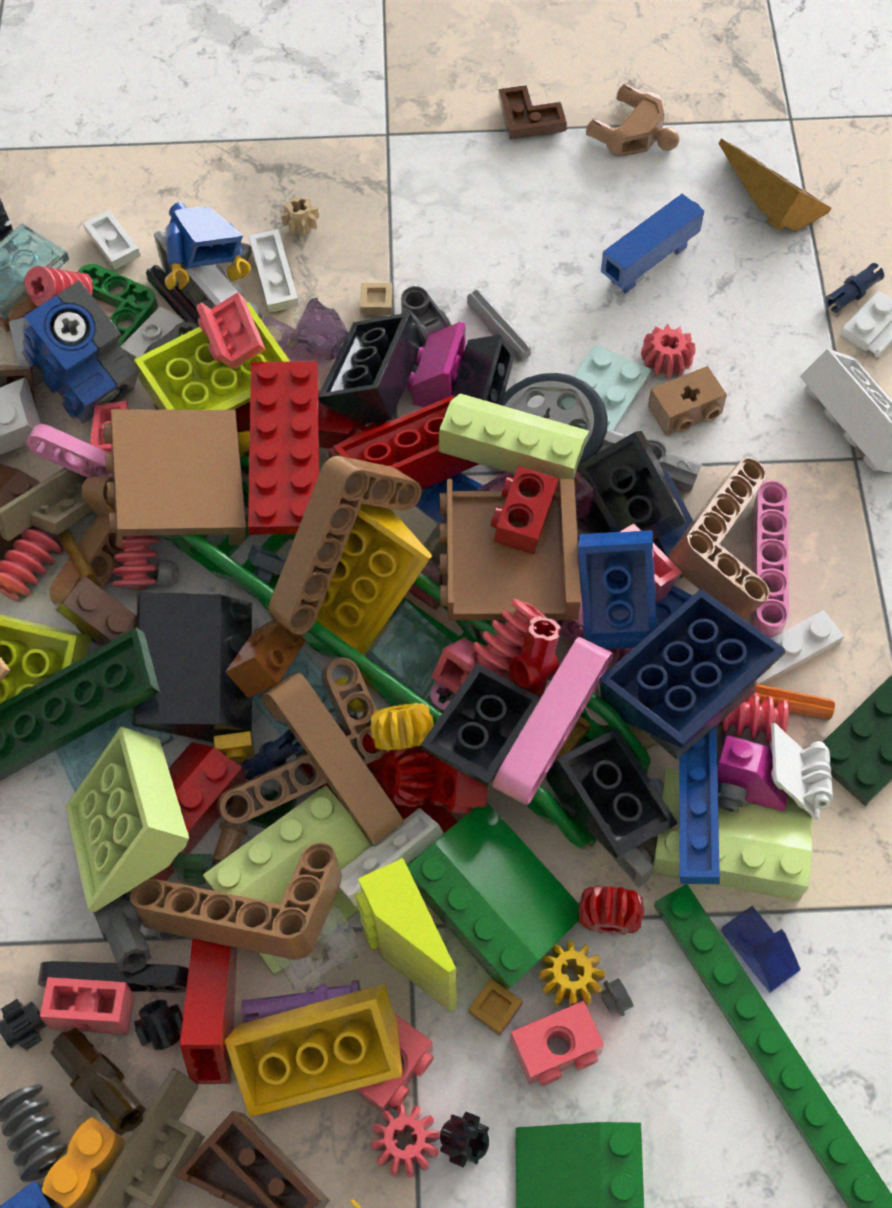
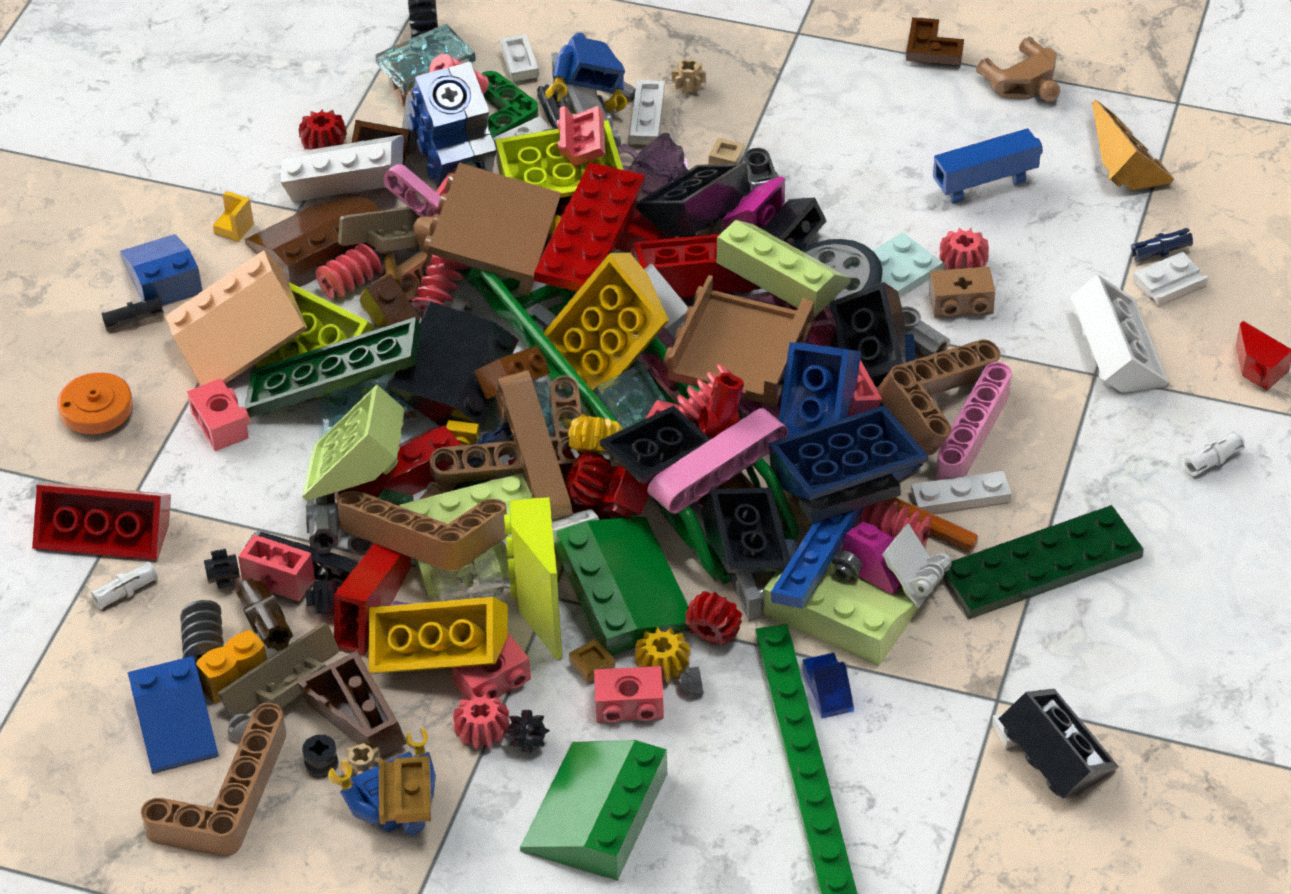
camera: 20 degrees right, 15 degrees down
medium nougat beam [268,456,422,635] -> none
light grey axle [467,290,531,361] -> none
red brick [490,466,559,554] -> none

